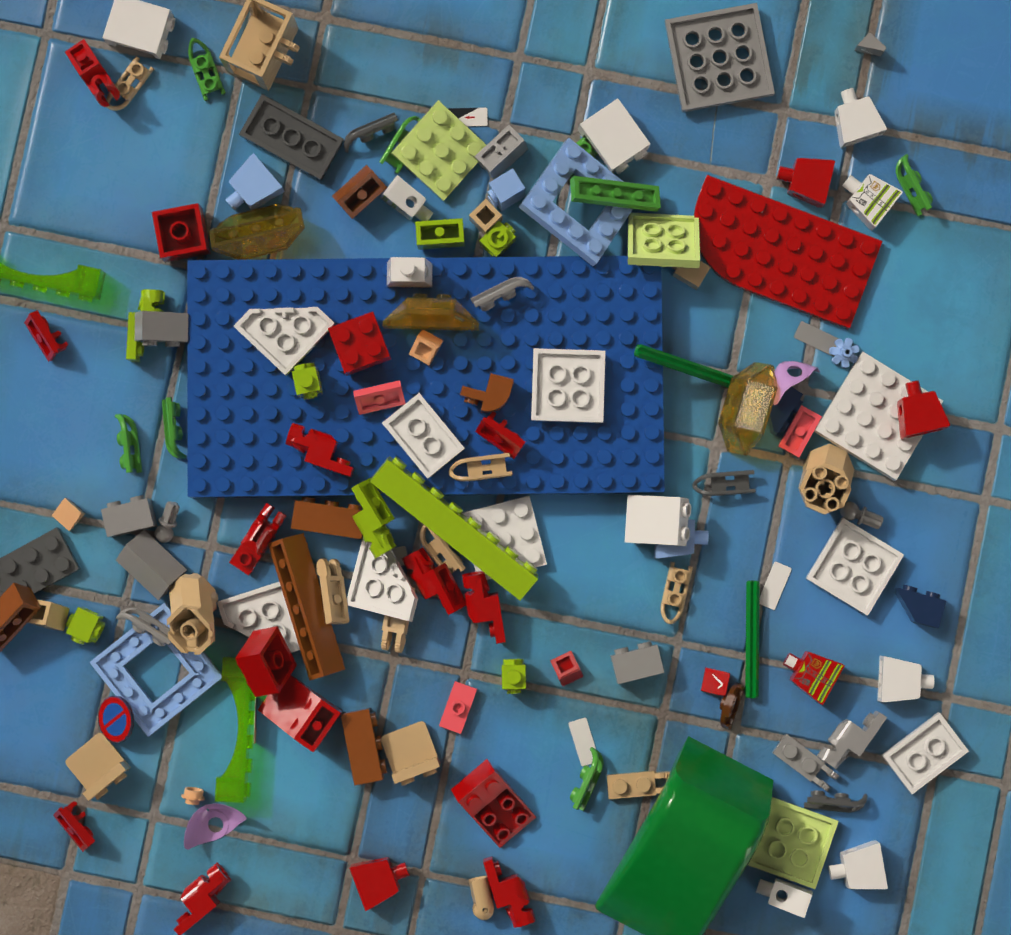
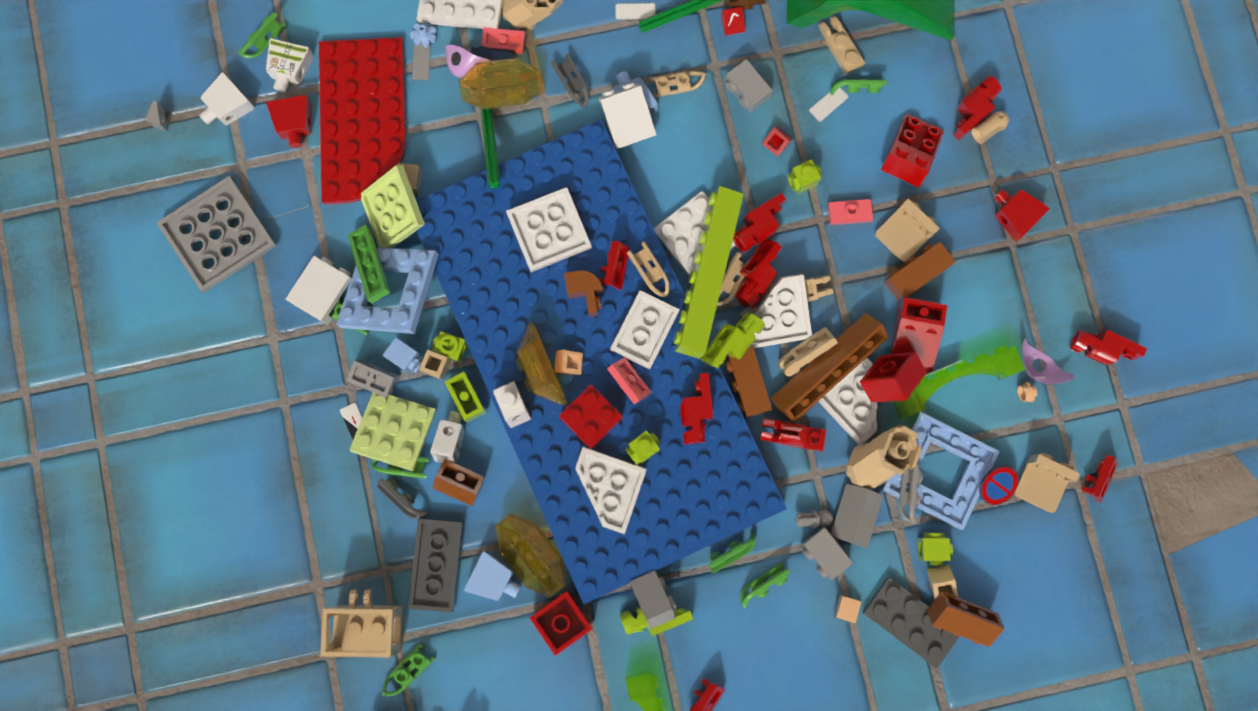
camera: 120 degrees left, 5 degrees down
light grey piece [470,277,534,311] -> none

